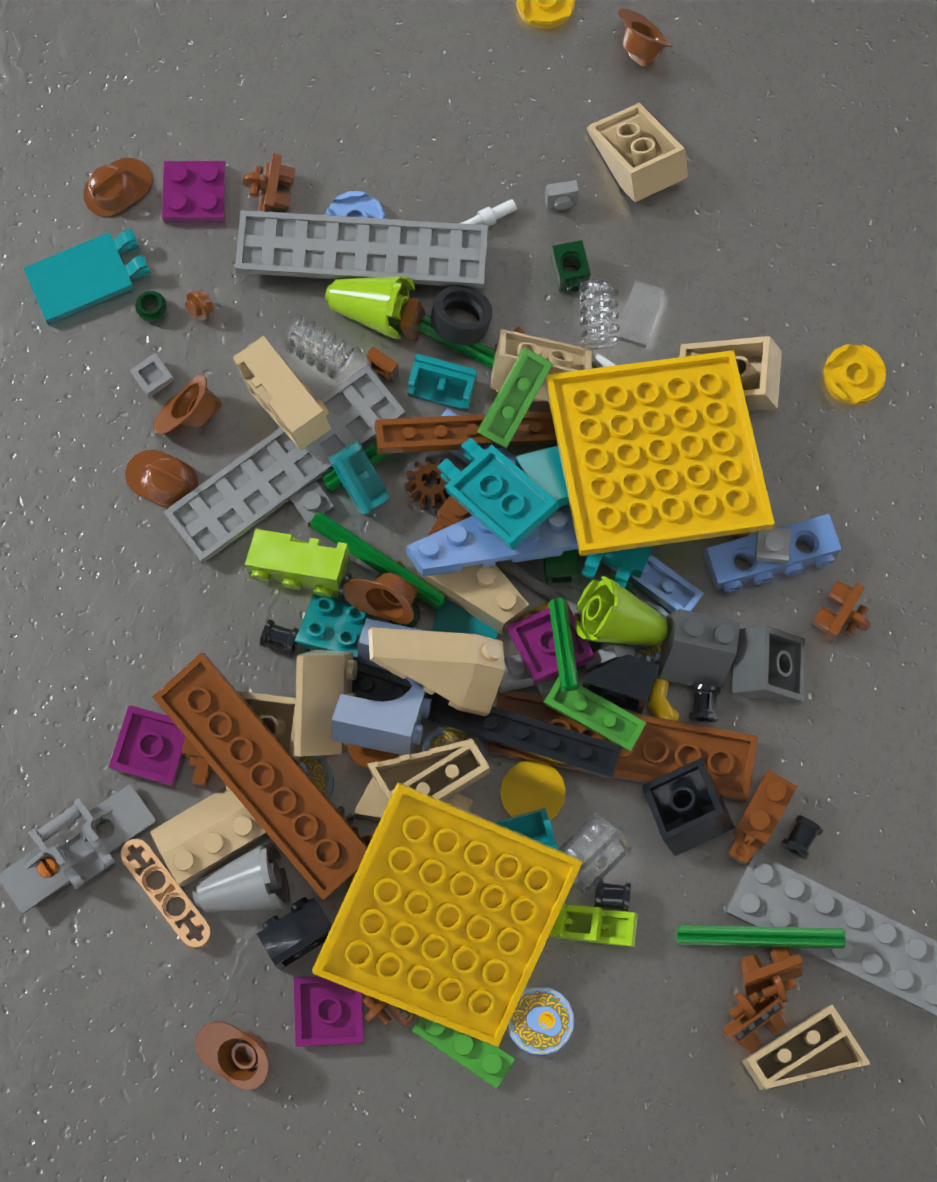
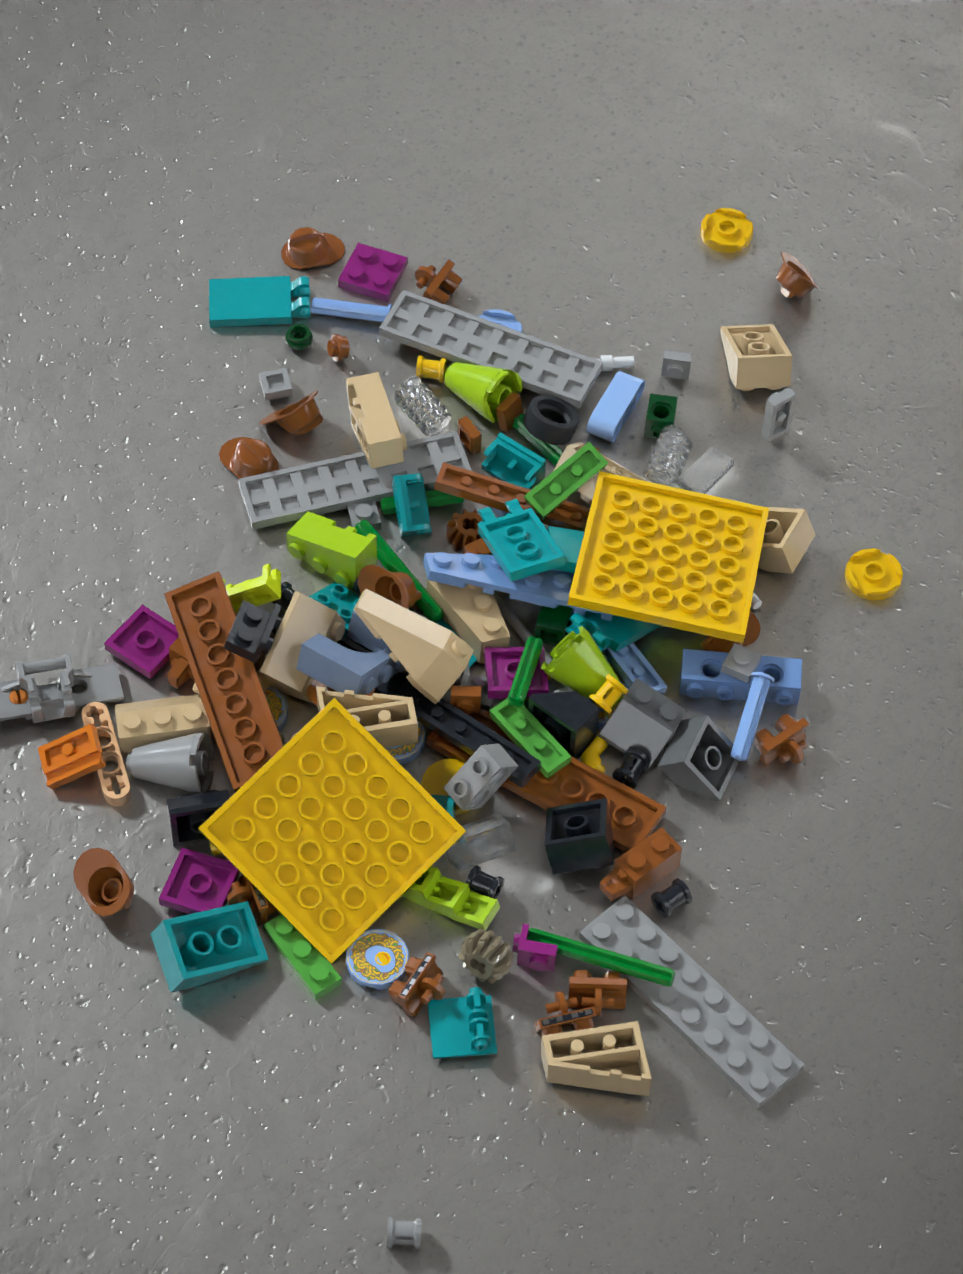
camera: 20 degrees right, 20 degrees down
none -> orange plate [38,724,106,790]
none -> teal slope [150,901,268,993]
none -> neon yellow hinge [223,563,281,613]
none -> black bracket [223,600,282,663]
none -> light blue axle [311,297,393,322]
none -> dark orange hips [388,952,446,1017]
none -> yellow bush [416,356,447,383]
none -> teal hinge [428,987,497,1059]
none -> light grey brick [443,744,518,810]
none -> dark orange plate [450,685,481,714]
none -> dark tan gear [458,928,515,984]
none -> magenta bracket [512,923,558,971]
none -> light blue beam [586,371,645,442]
none -> yellow bush [589,674,629,714]
none -> light blue axle [731,672,775,761]
none -> light grey plate [761,387,796,441]

